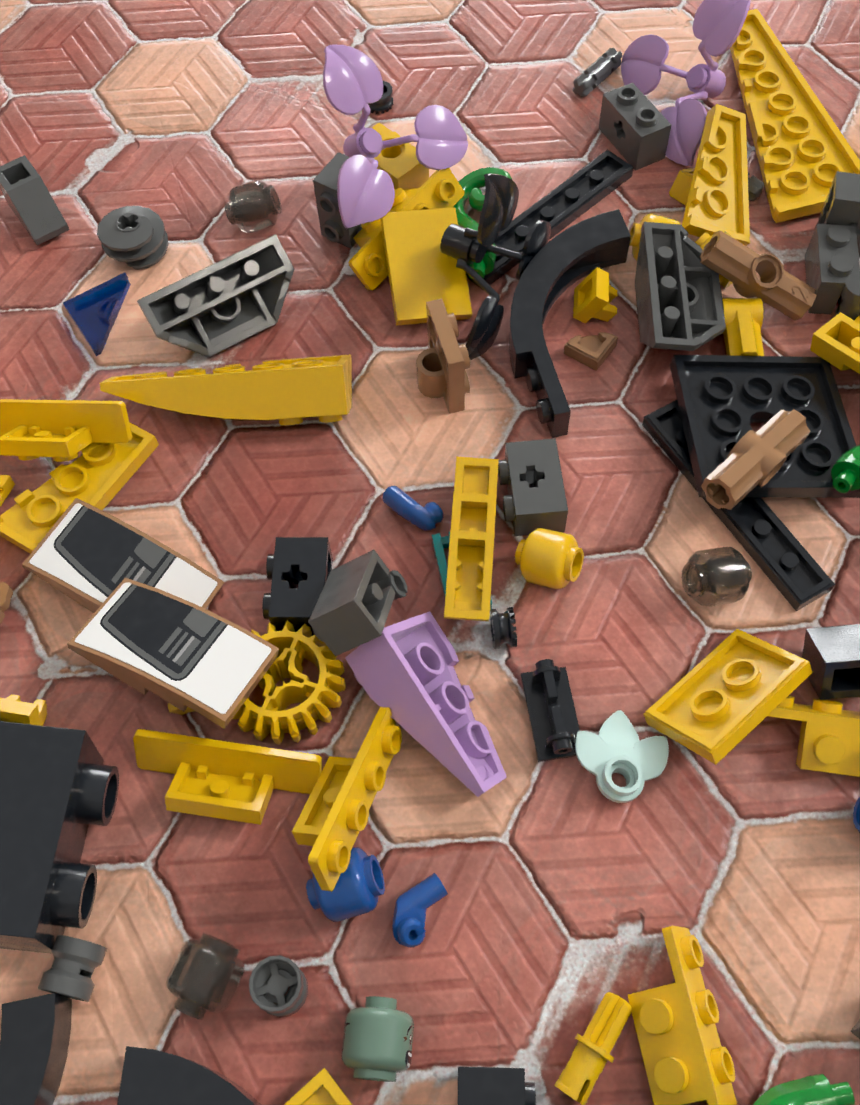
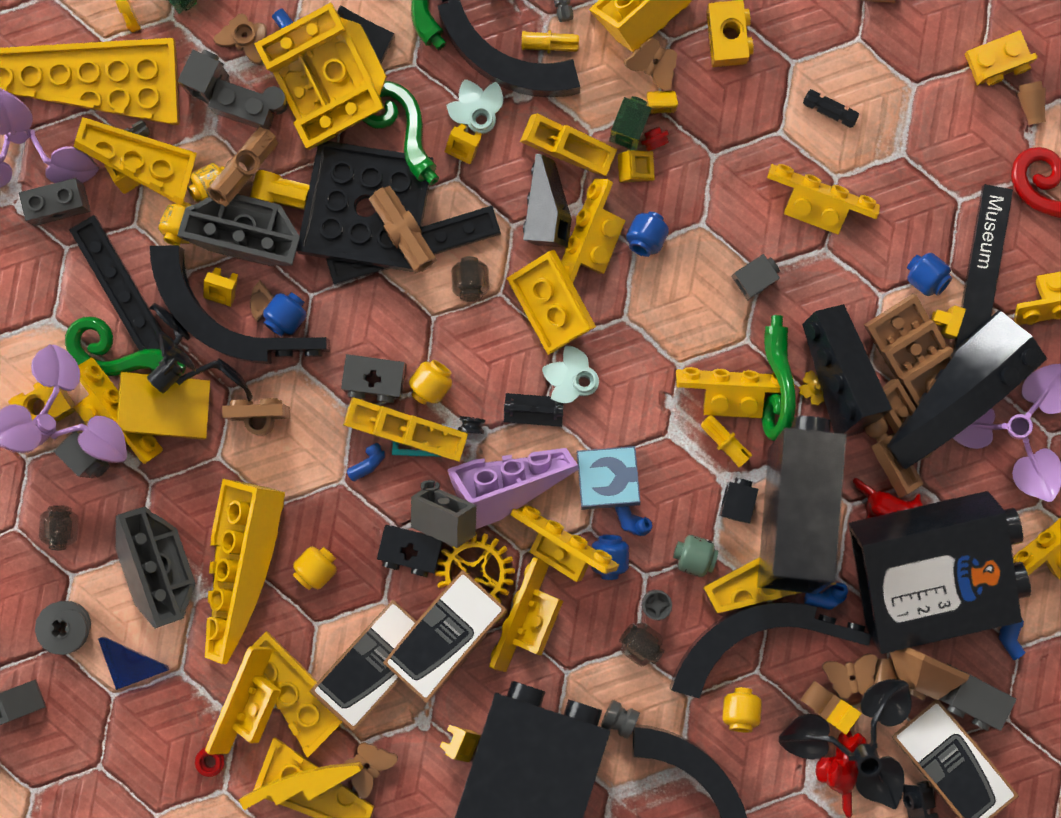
camera: 75 degrees left, 25 degrees up
none -> blue head [263,292,307,337]
none -> yellow head [293,546,337,590]
none -> tile [577,446,641,510]

